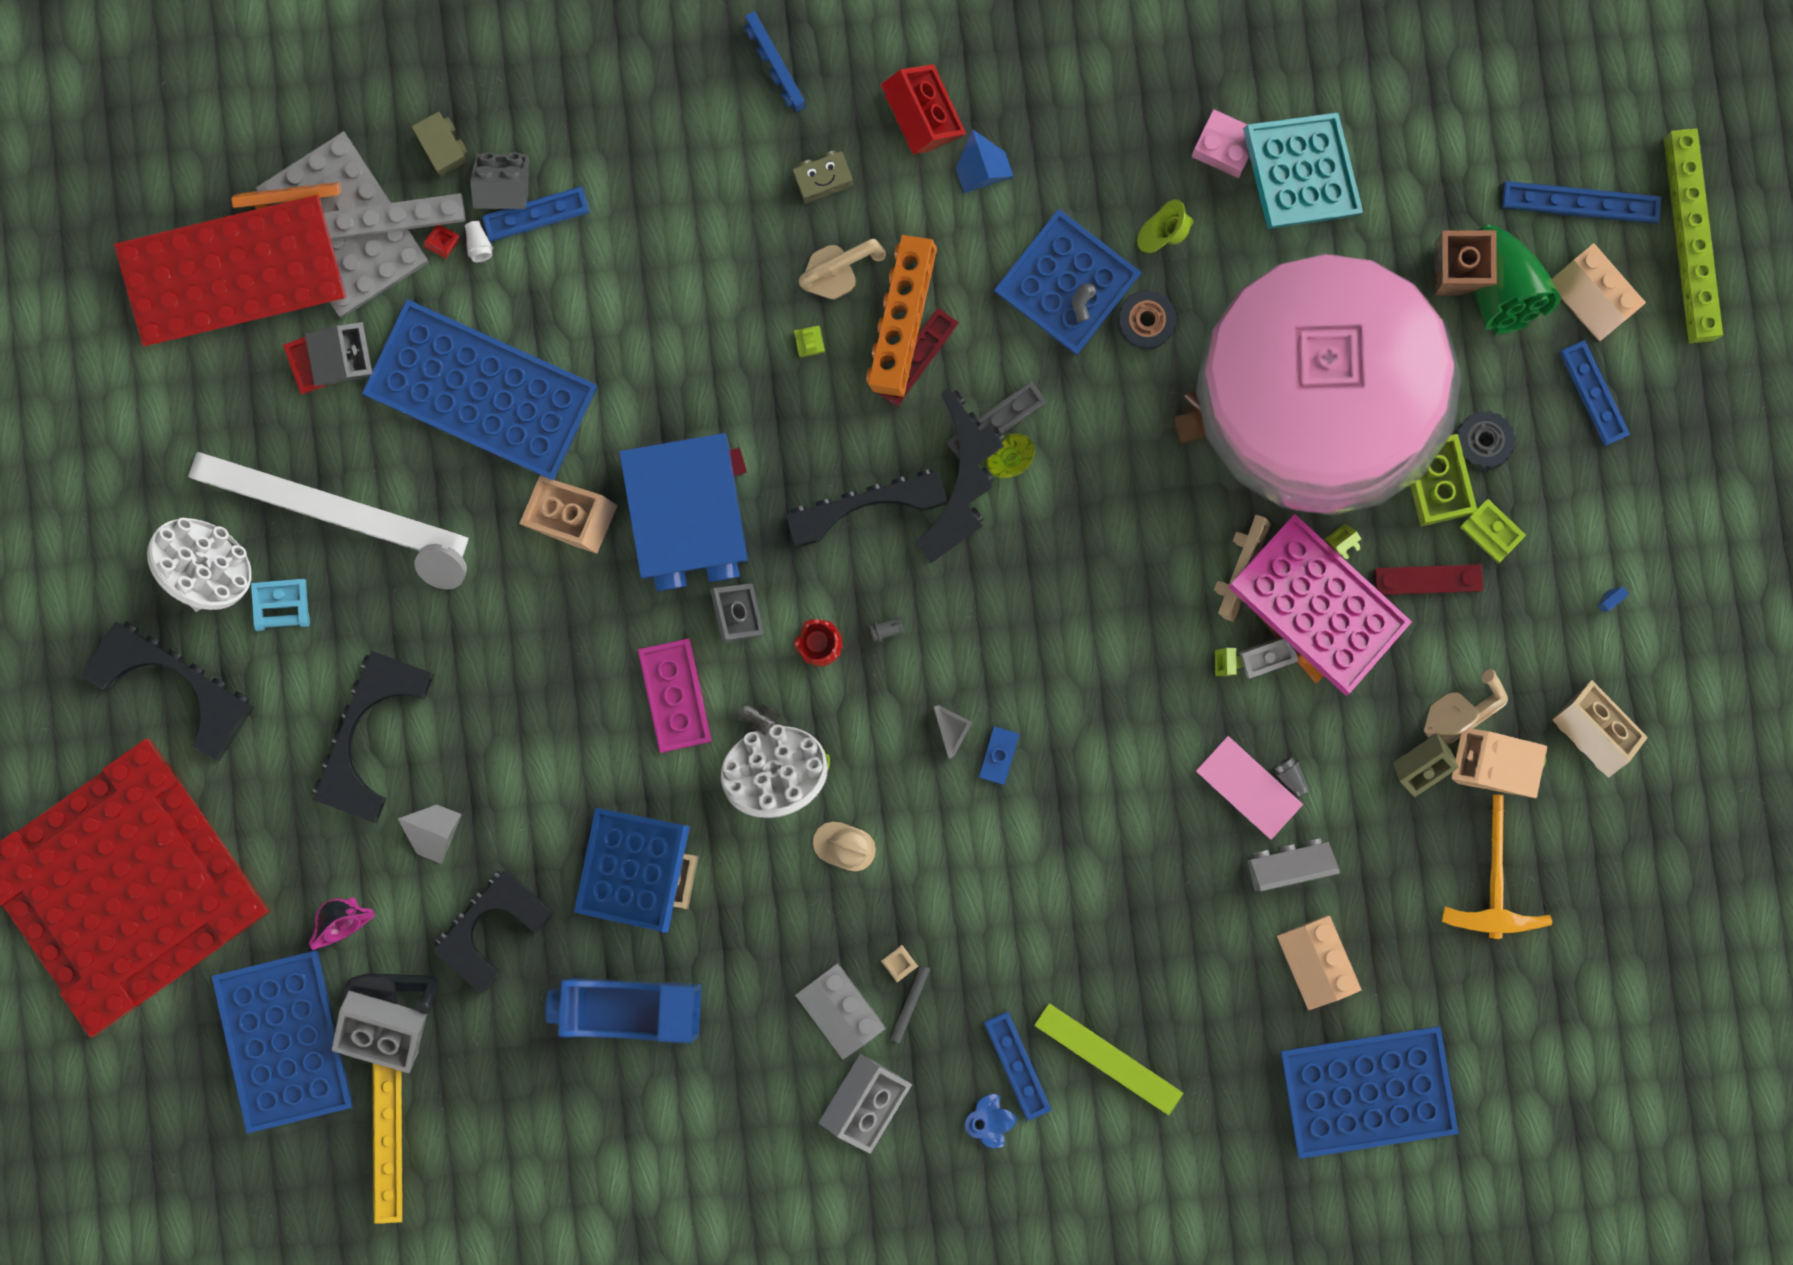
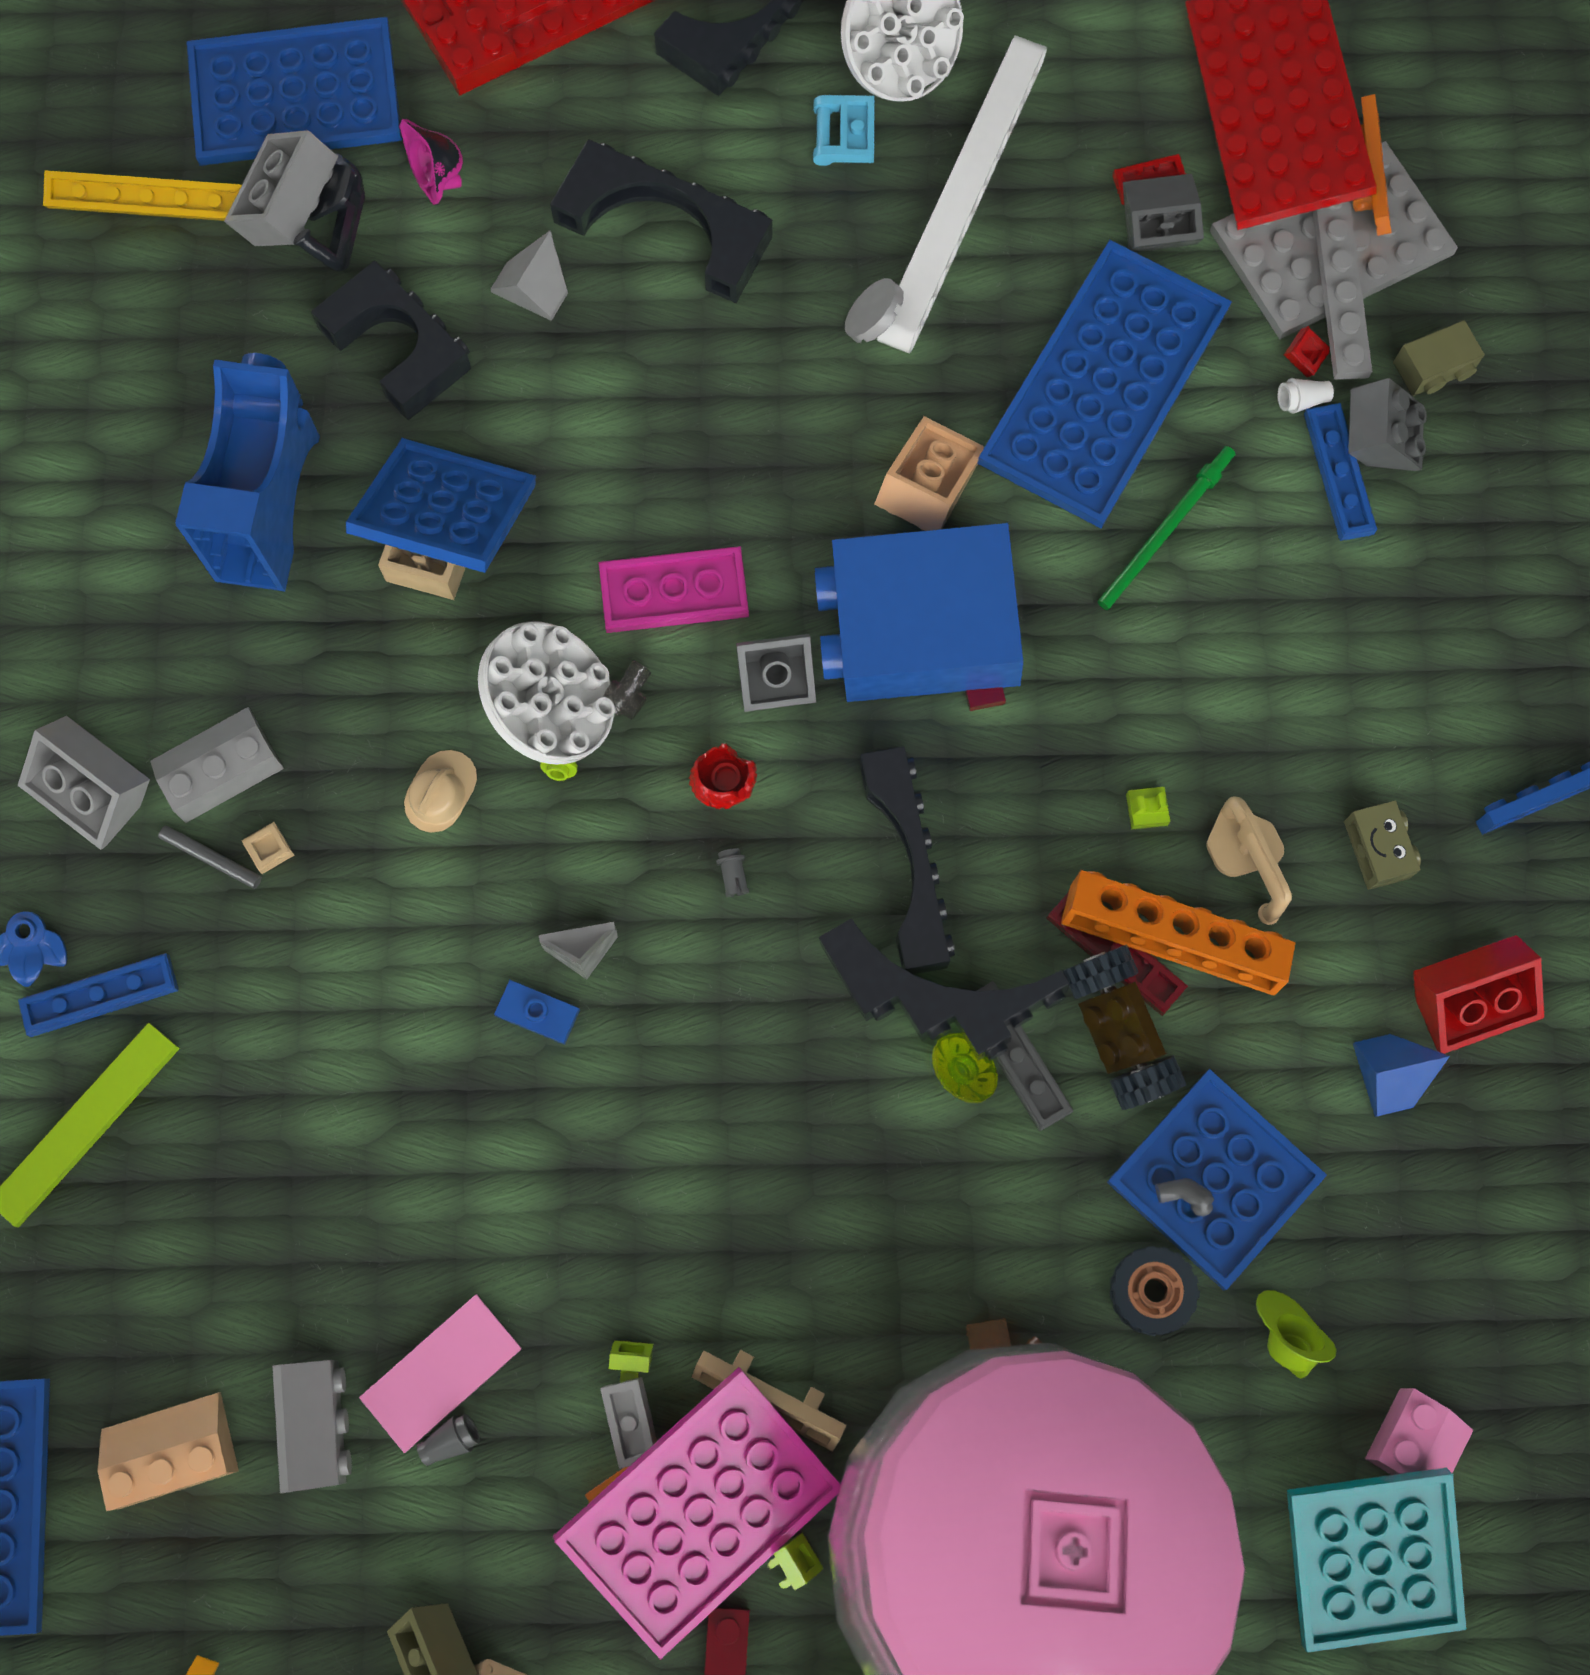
camera: 90 degrees right, 10 degrees down
none -> plate [1063,944,1186,1110]
none -> green bar [1097,446,1236,610]

